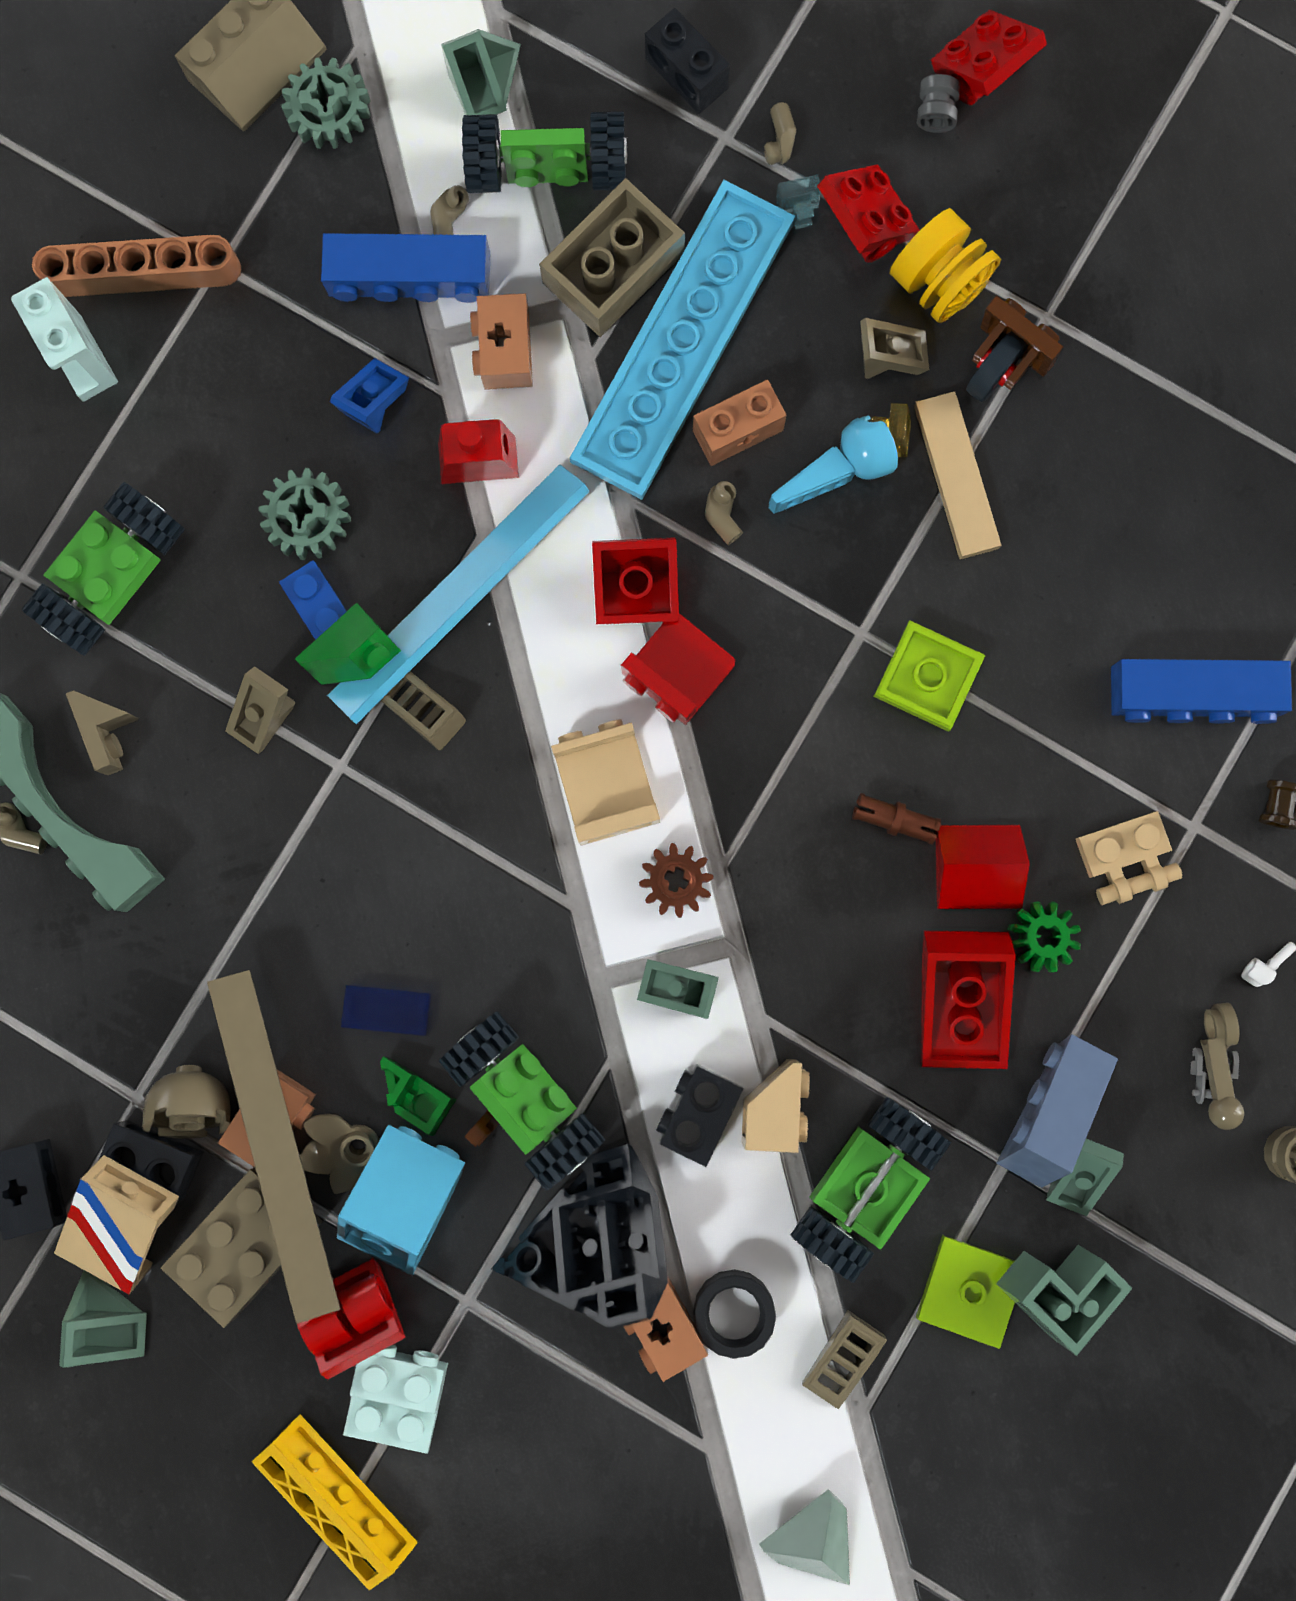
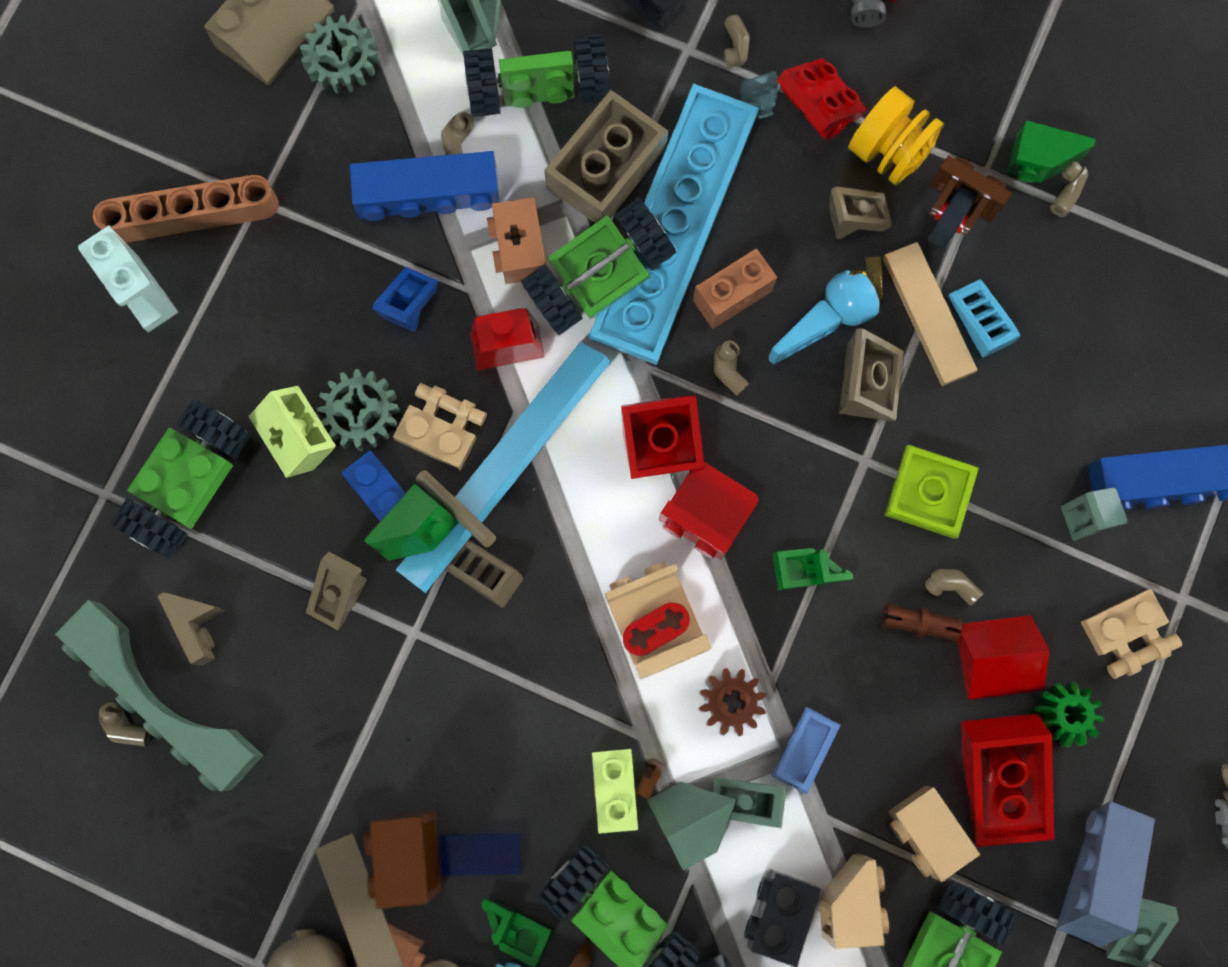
camera: 15 degrees left, 5 degrees down
none -> yellowish green brick [249,386,336,478]
none -> reddish brown piece [364,811,442,909]
none -> tan plate [393,383,487,471]
none -> dark tan bar [416,470,496,547]
none -> plate [521,197,677,335]
none -> yellowish green brick [592,749,638,833]
none -> red beam [623,602,690,657]
none -> reddish brown tile [635,758,665,800]
none -> sand green slope [647,782,736,870]
none -> medium blue tile [771,707,840,794]
none -> green slope [772,548,853,591]
none -> dark tan slope [839,328,904,421]
none -> tan brick [888,786,980,882]
none -> dark tan arm [925,569,983,606]
none -> medium azure slope [948,279,1021,358]
none -> green slope [1006,120,1096,183]
none -> dark tan arm [1050,161,1089,217]
none -> sand green slope [1060,488,1128,541]

